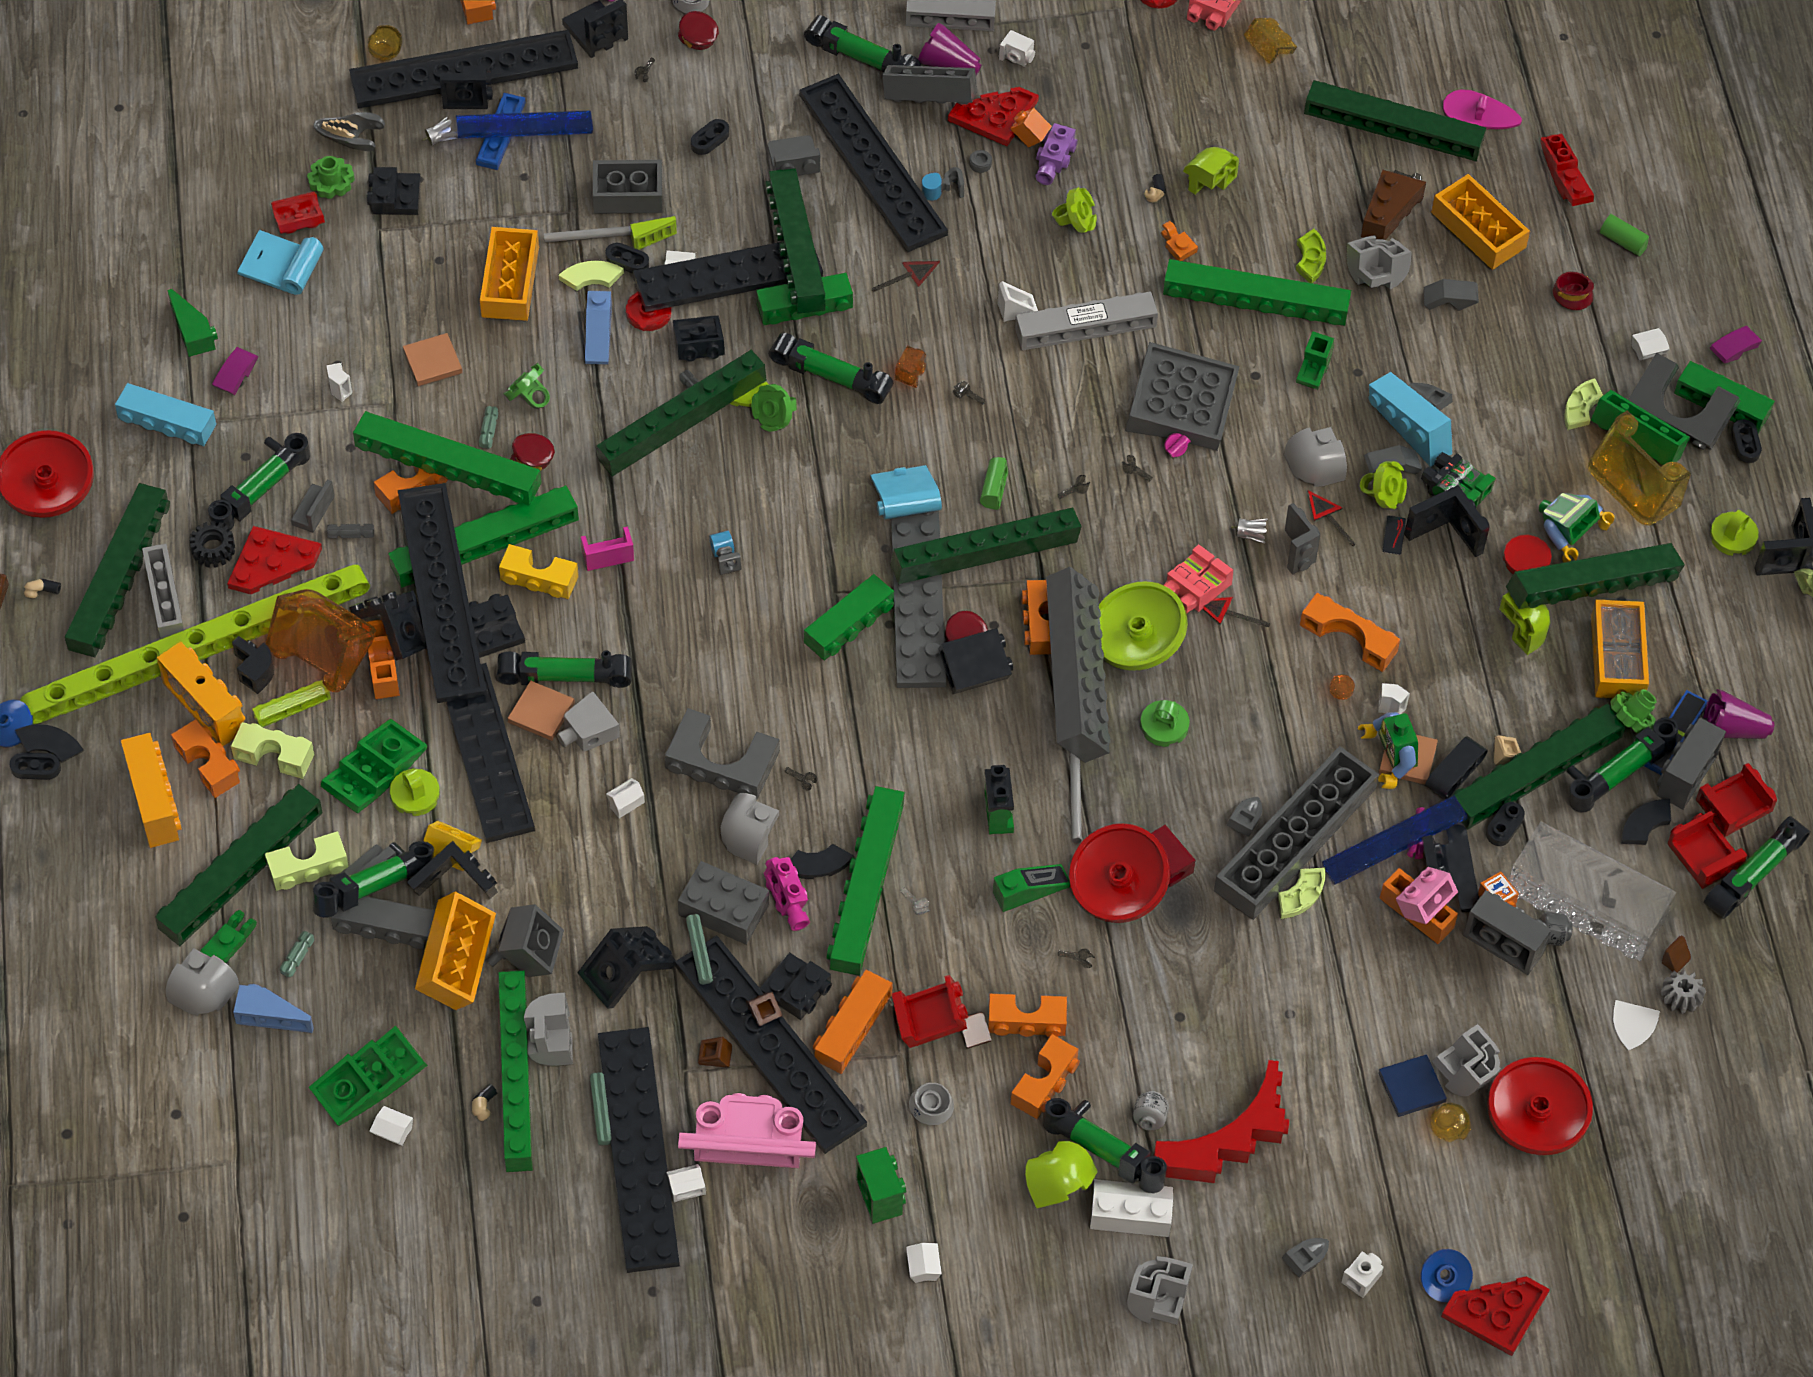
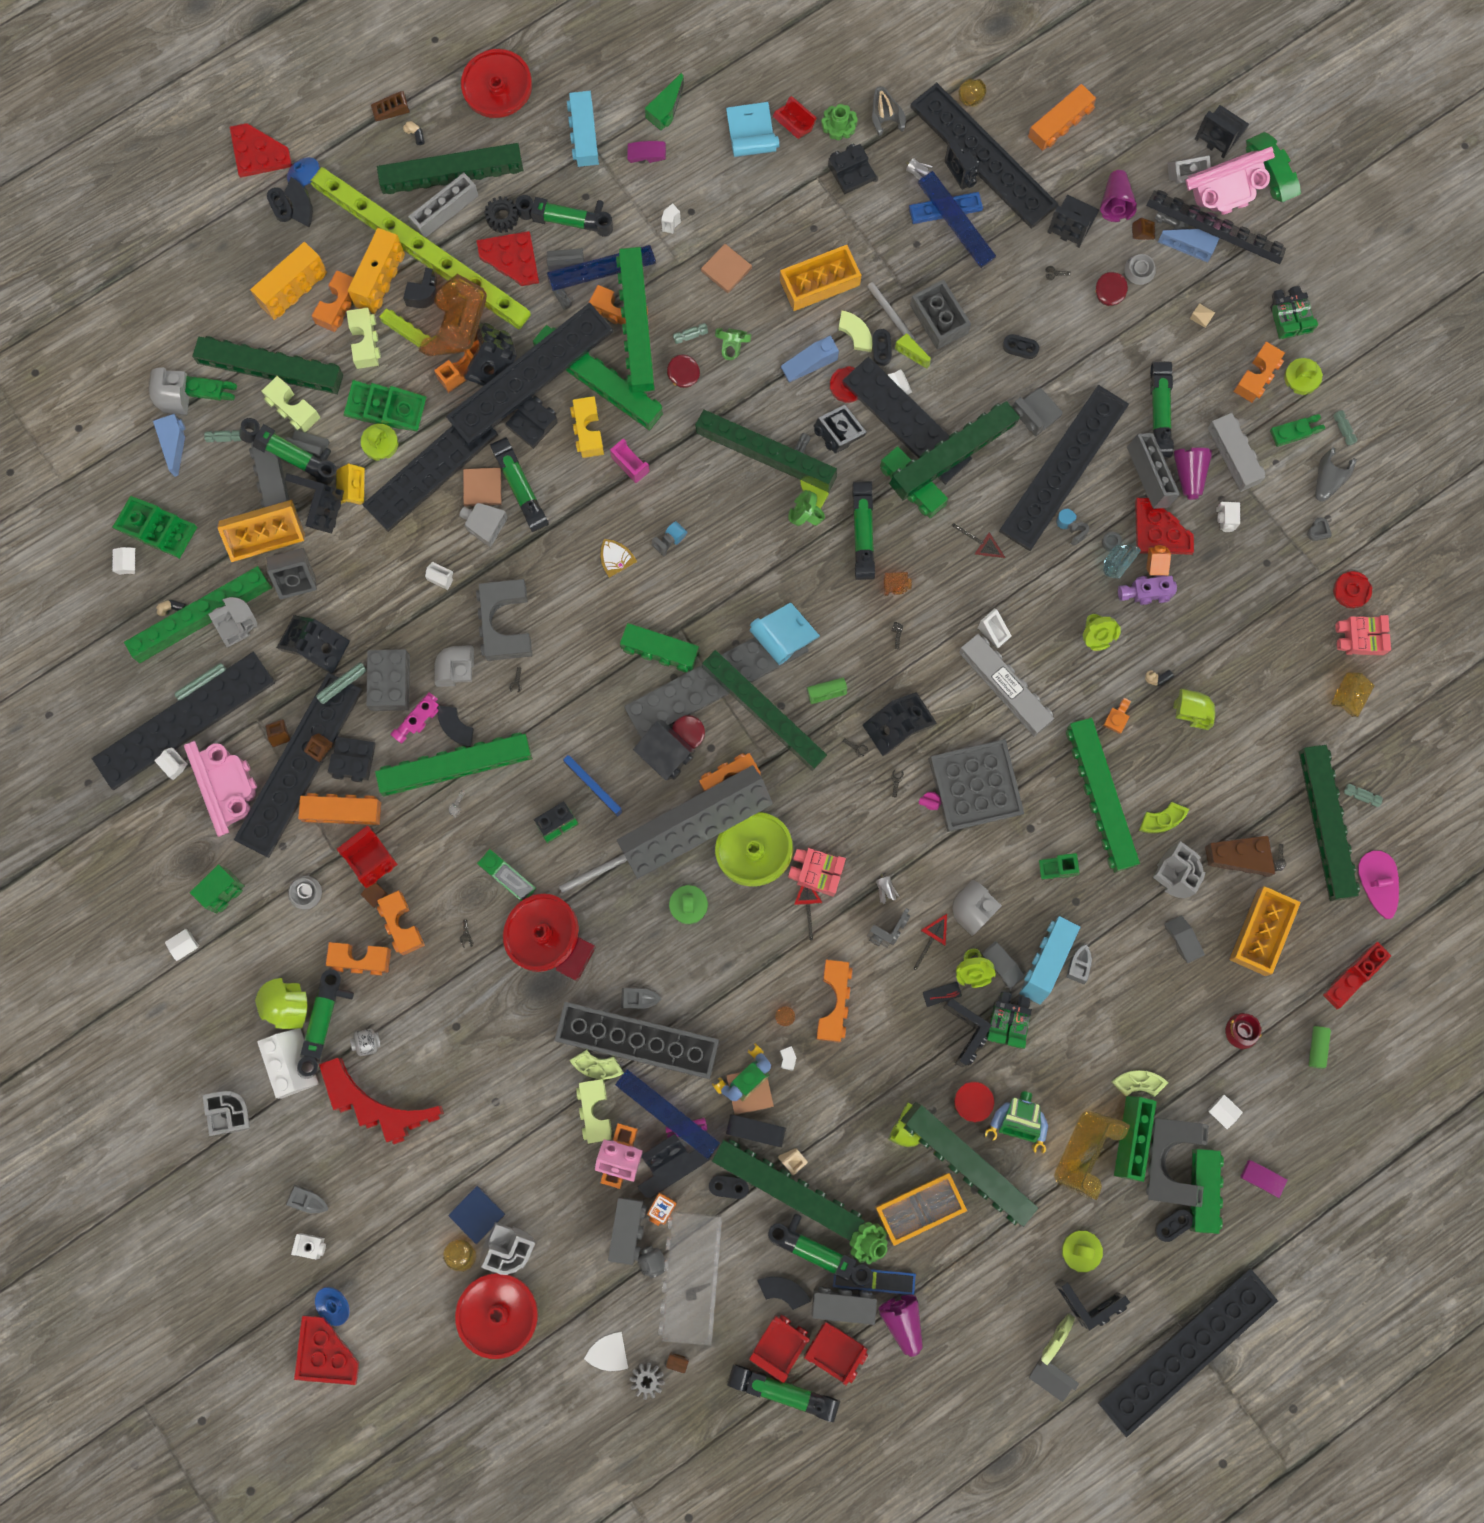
camera: 65 degrees right, 20 degrees up
none -> clear blue tile [547,245,656,291]
none -> blue tile [563,755,622,817]
none -> yellowish green arch [576,1079,613,1144]
none -> sticker [601,539,637,578]
none -> black bracket [863,692,937,756]
none -> clear light blue slope [1103,543,1141,579]
none -> sand green axle [1344,784,1383,807]

